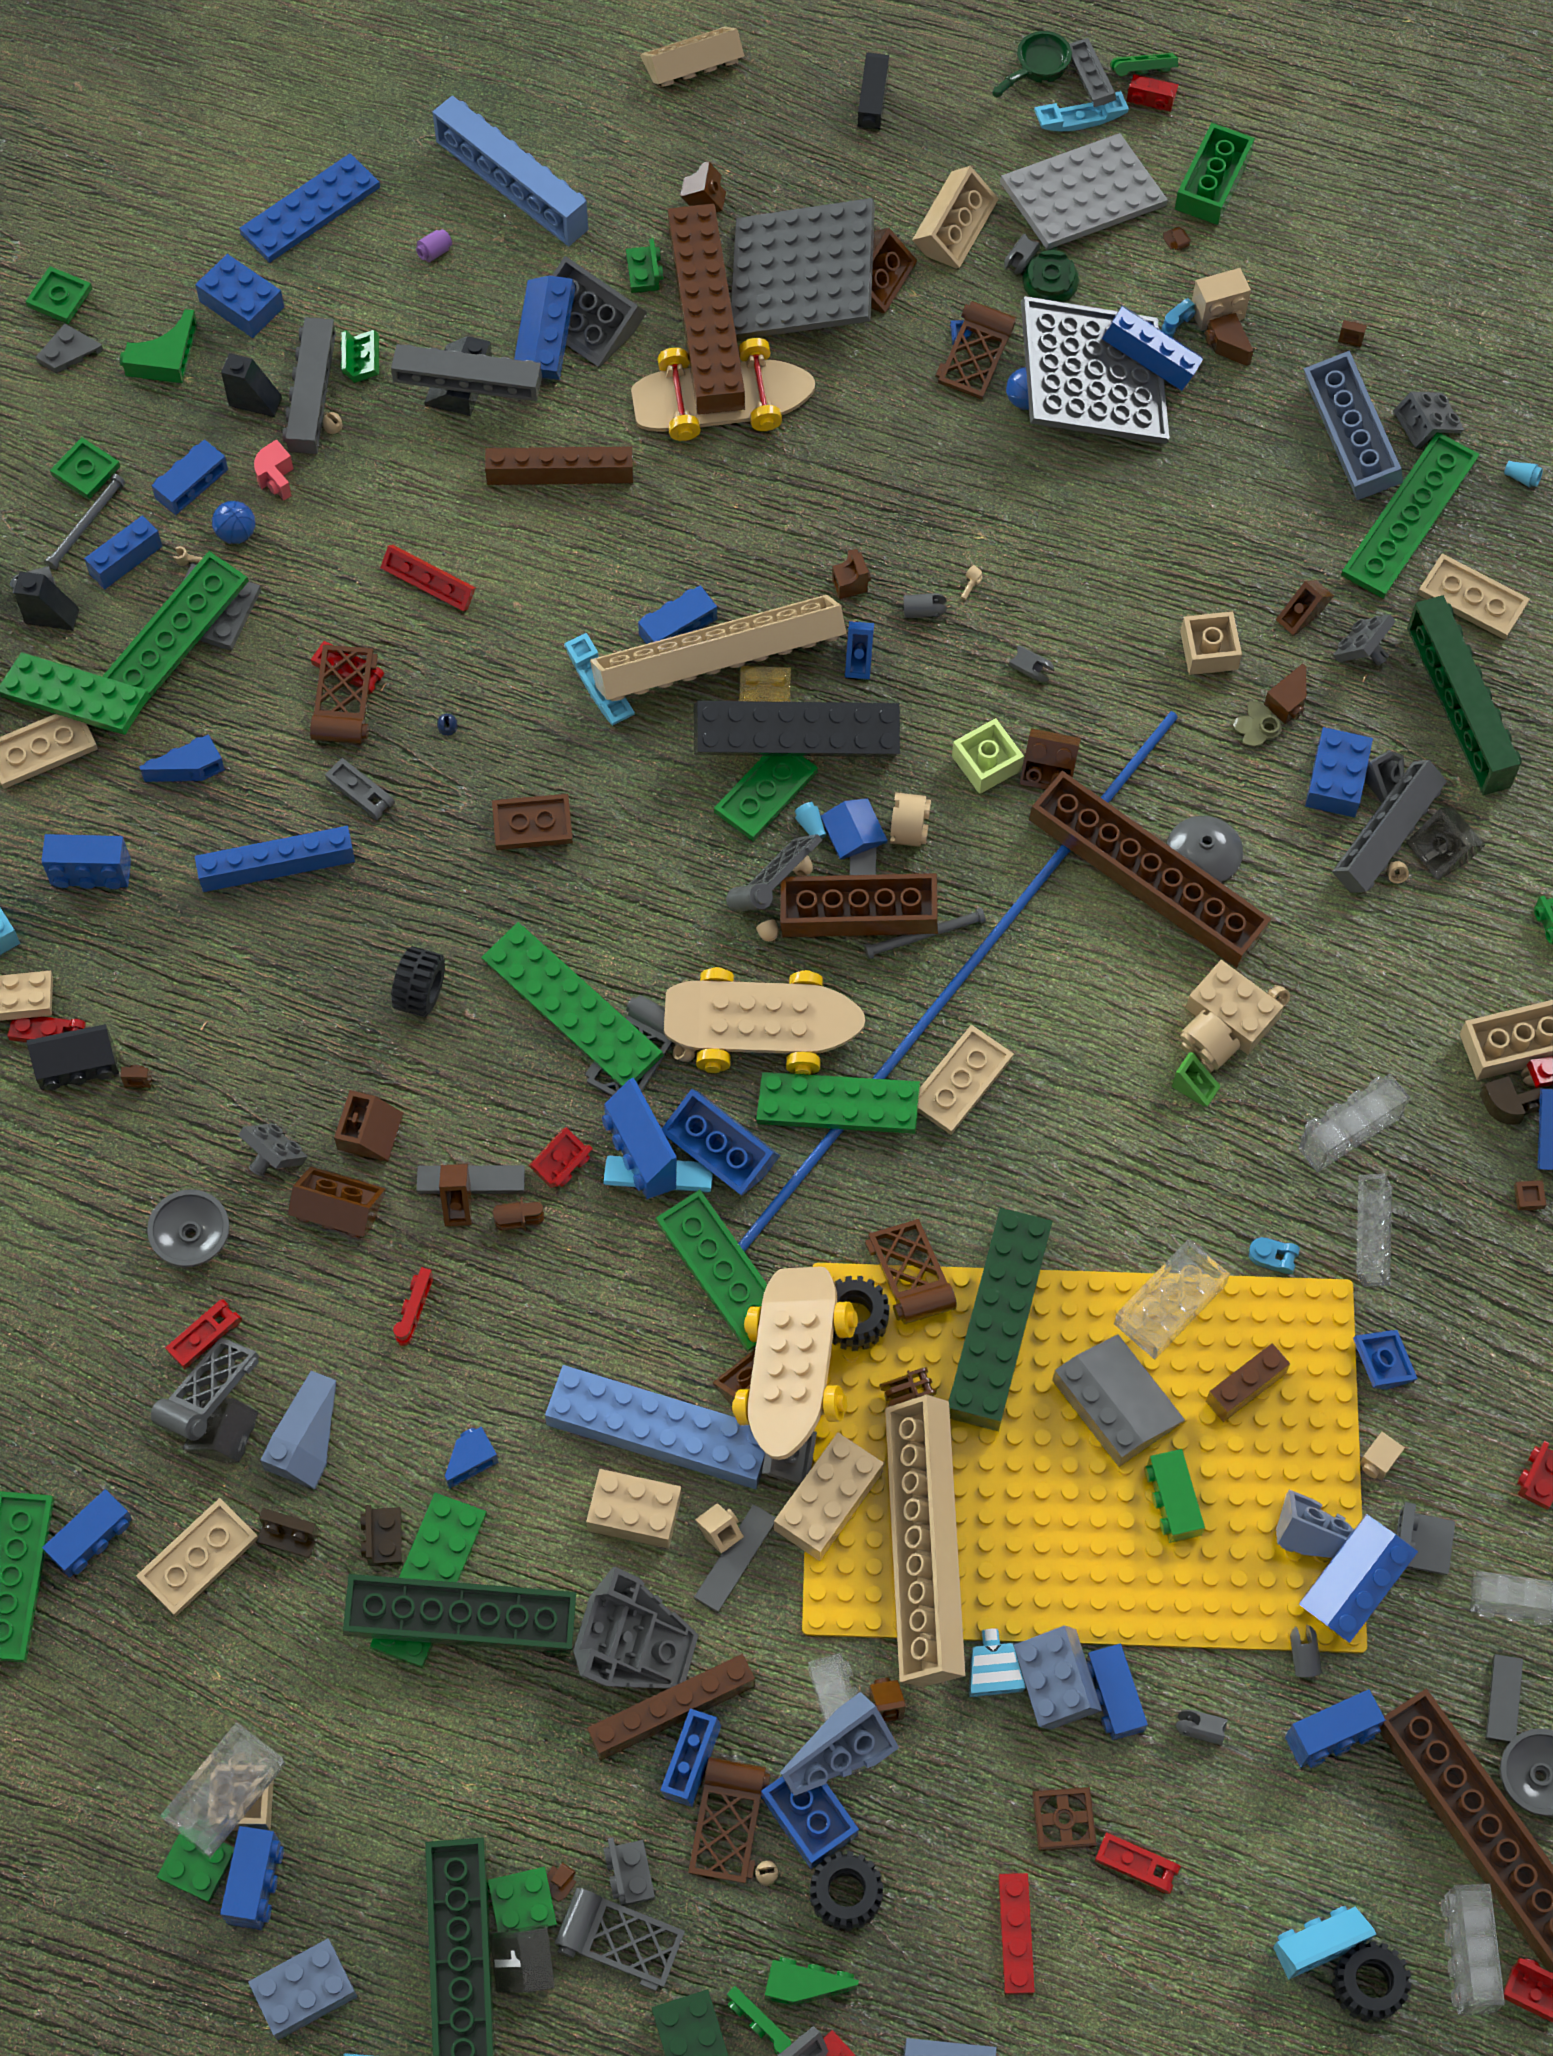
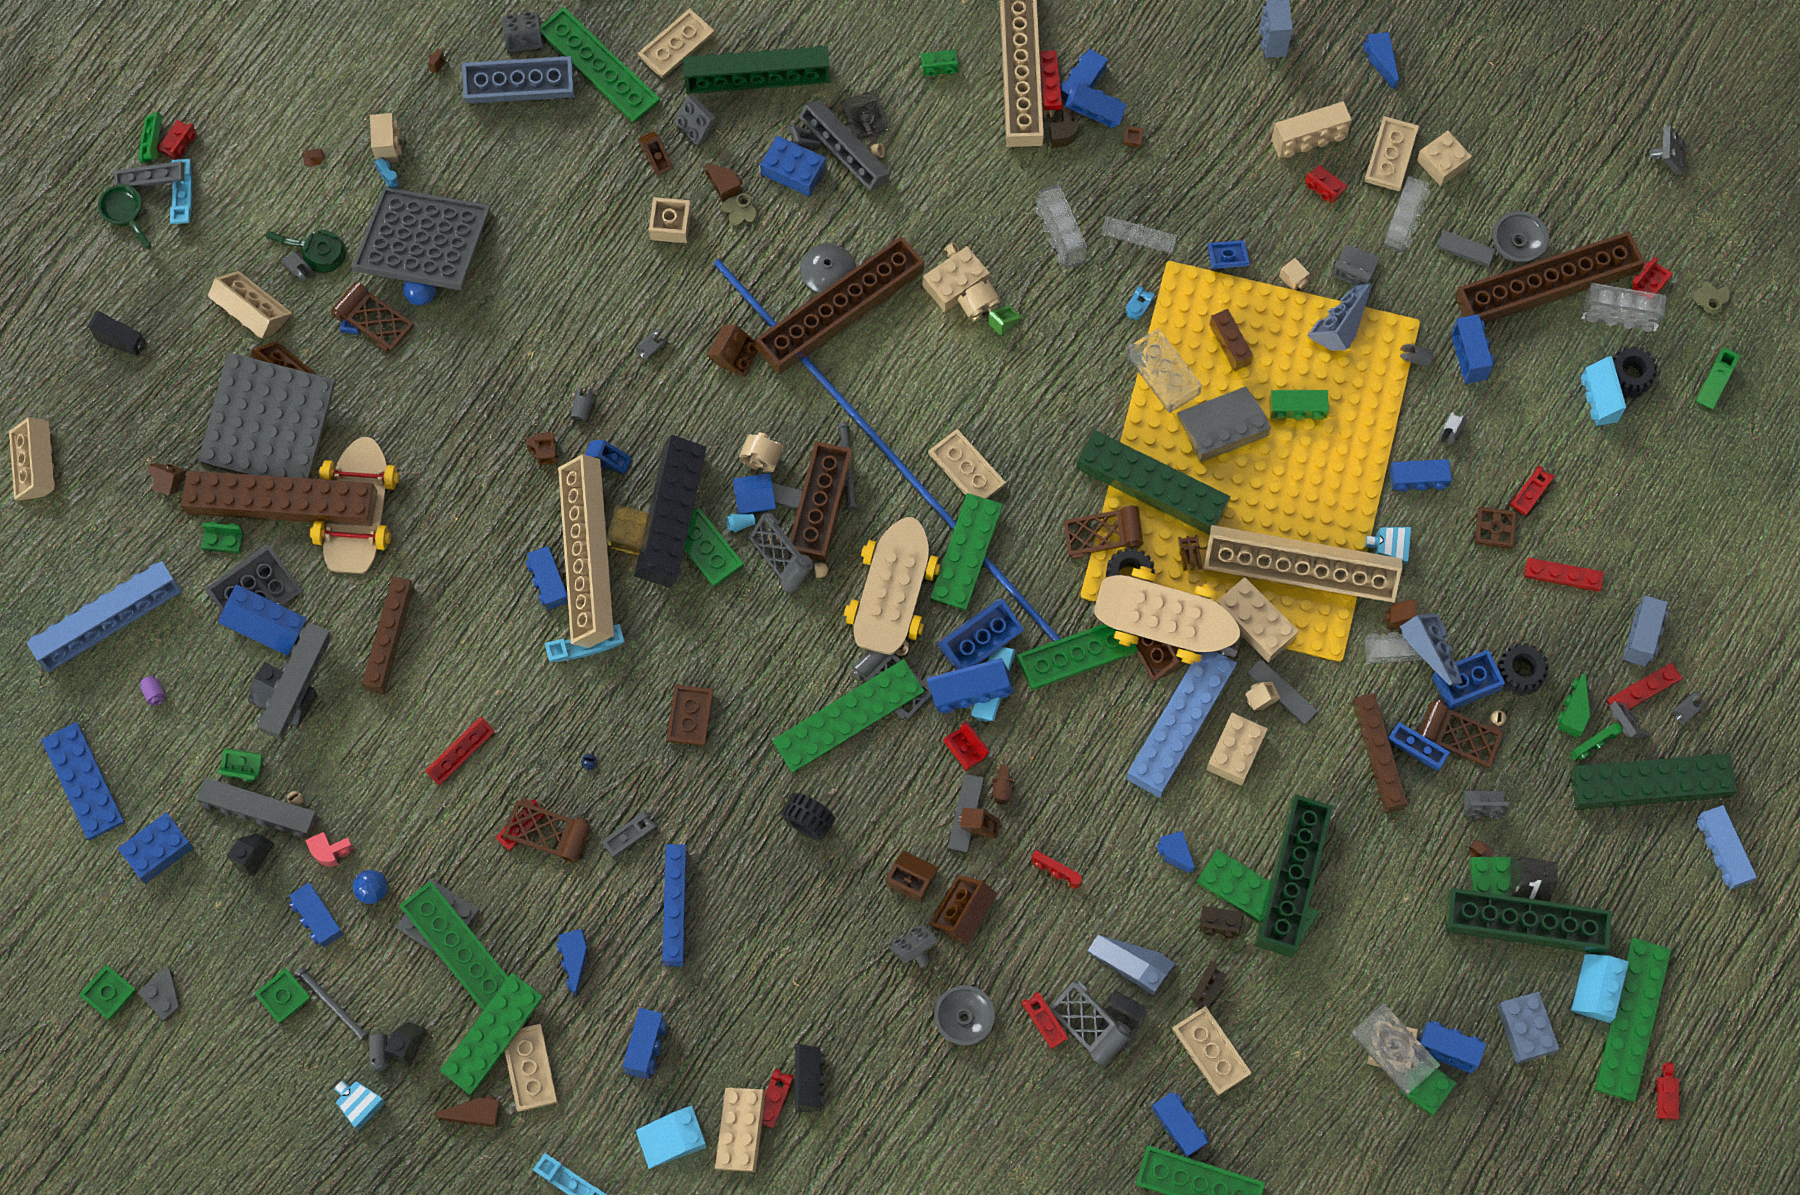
camera: 75 degrees left, 5 degrees up
blue brick [84,515,163,590] -> none
green arch [120,309,197,383] -> none
reddish brown plate [120,1065,152,1088] -> none
tan hand [173,546,203,566] -> none
dark grey piece [554,1888,685,1991] -> none
dark grey wedge [574,1567,699,1689] -> none
yellowish green brick [952,718,1024,794] -> none
tan hand [961,565,982,600] -> none
light grey plate [1000,133,1168,250] -> none
sand blue brick [1014,1625,1102,1730] -> none
blue slope [1101,305,1203,391] -> none
green brick [1174,122,1255,225] -> none
reddish brown slope [1205,313,1254,366] -> none
slope [1299,1514,1418,1643] -> none

